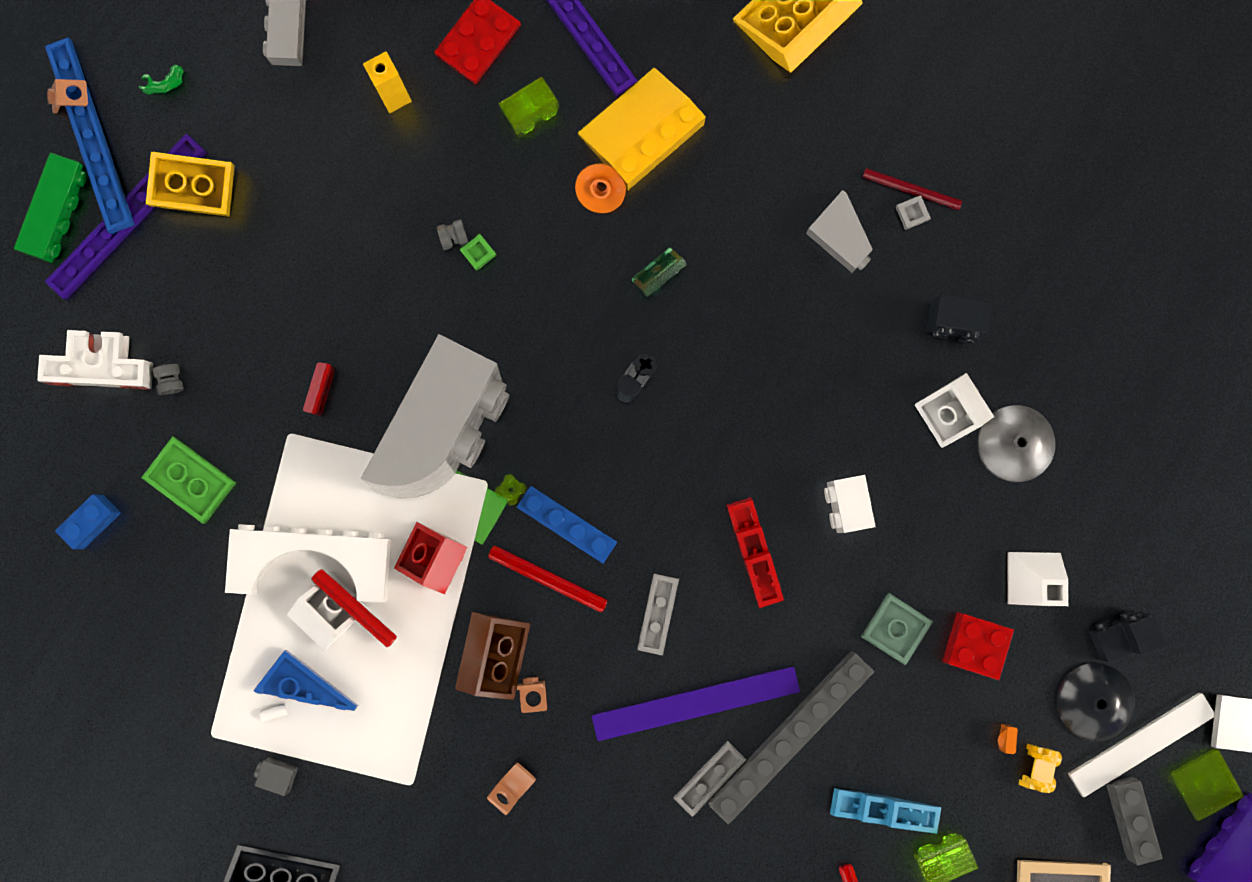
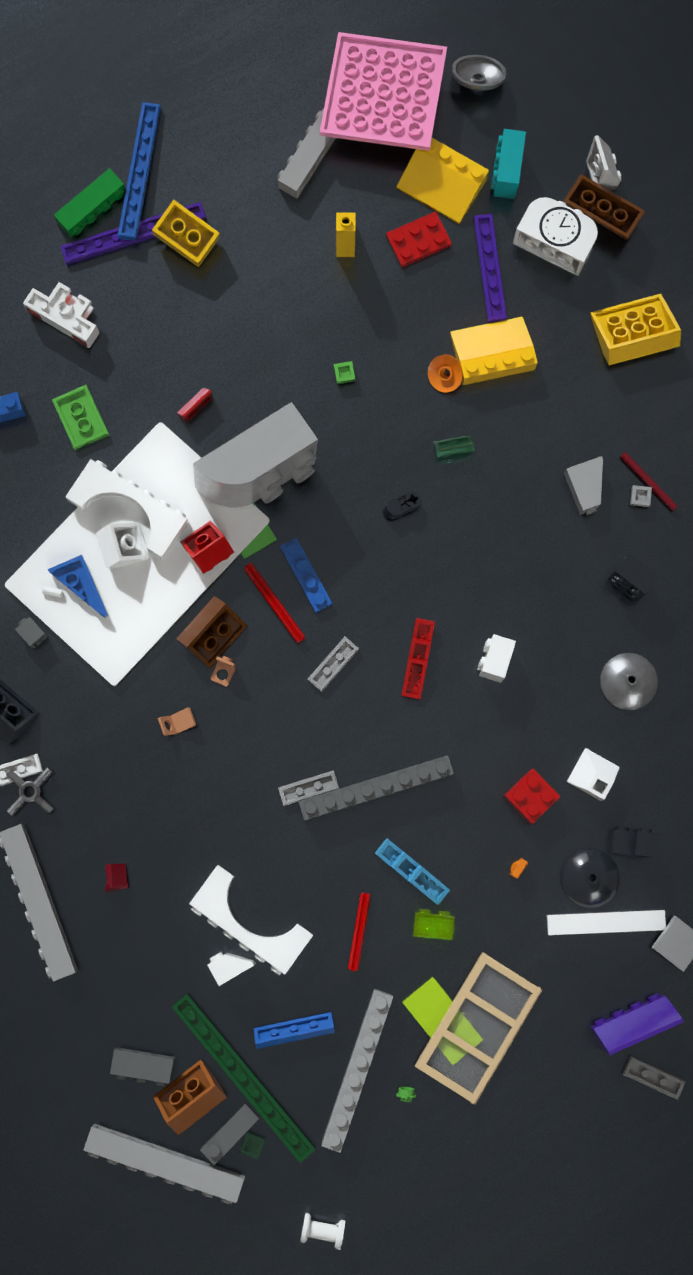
camera: 30 degrees right, 5 degrees down
nougat bracket [47,79,88,113] -> none
green piece [139,65,184,95] -> none
dark grey wheel [152,364,184,395] -> none
red axle [311,569,397,648] -> none
dark grey wheel [436,219,469,250] -> none
clear neon green plate [495,475,526,505] -> none
clear neon green brick [498,77,559,134] -> none
dark purple tile [592,666,800,741] -> none
sand green tile [860,593,933,665] -> none
white slope [915,373,994,448] -> none
yellow piece [1018,744,1062,793] -> none
dark grey brick [1106,776,1163,866] -> none
clear neon green tile [1170,748,1244,821] -> none

